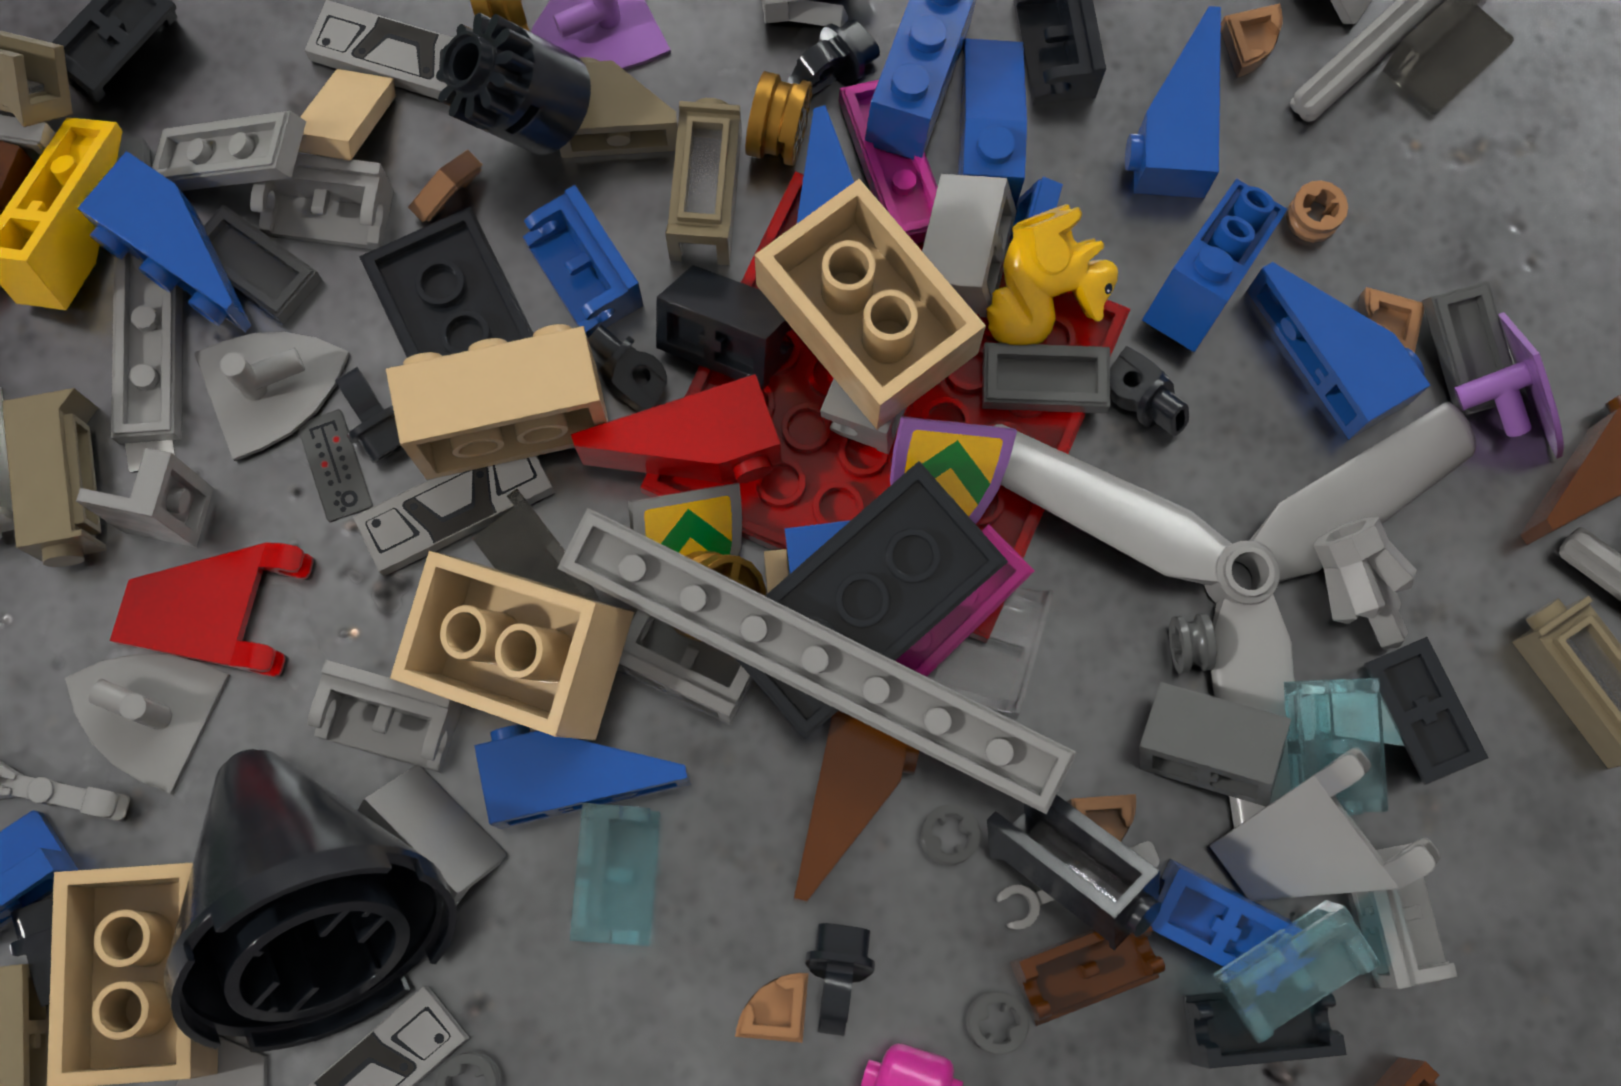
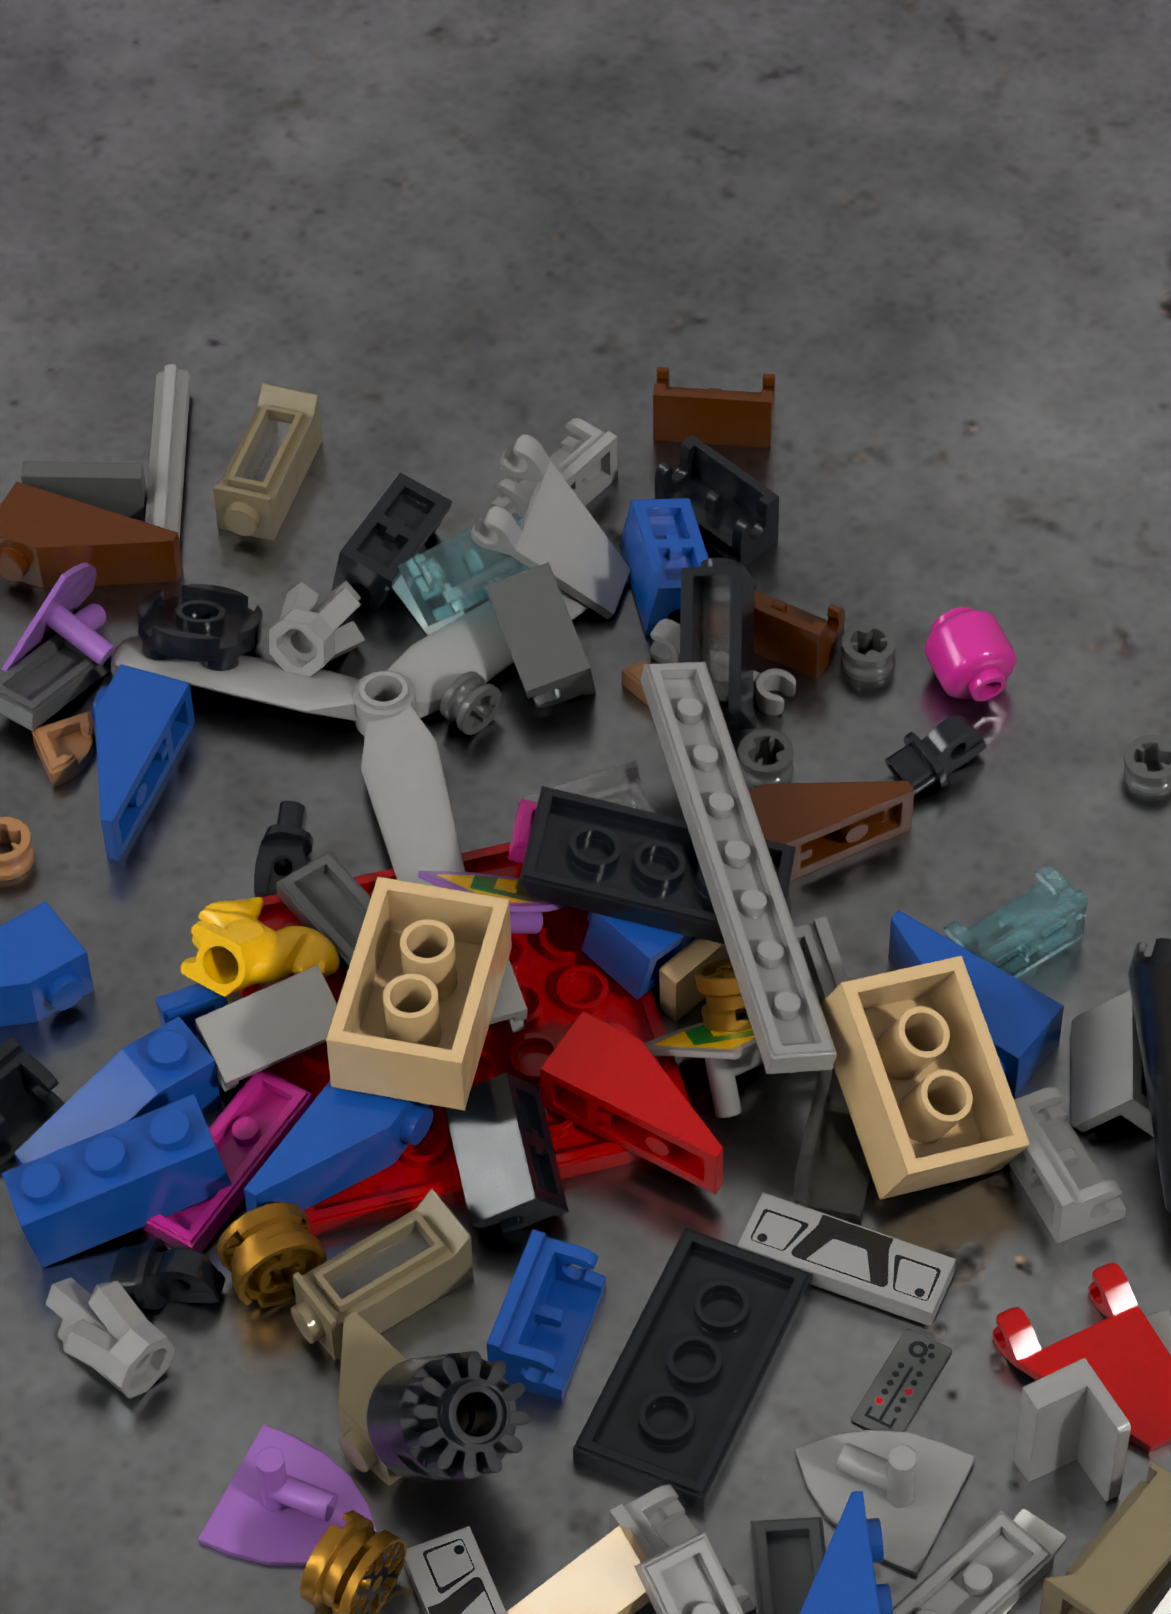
camera: 125 degrees left, 25 degrees down
black piece [335,367,402,463] -> none
tan brick [386,324,609,480] -> none
medium nougat tile [408,150,483,222] -> none
black piece [588,324,667,412] -> none
medium nougat tile [735,973,809,1043] -> none
blue slope [1142,178,1288,352] -> none
clear light blue hinge [1212,900,1380,1043] -> none
none -> black plate [138,584,263,671]

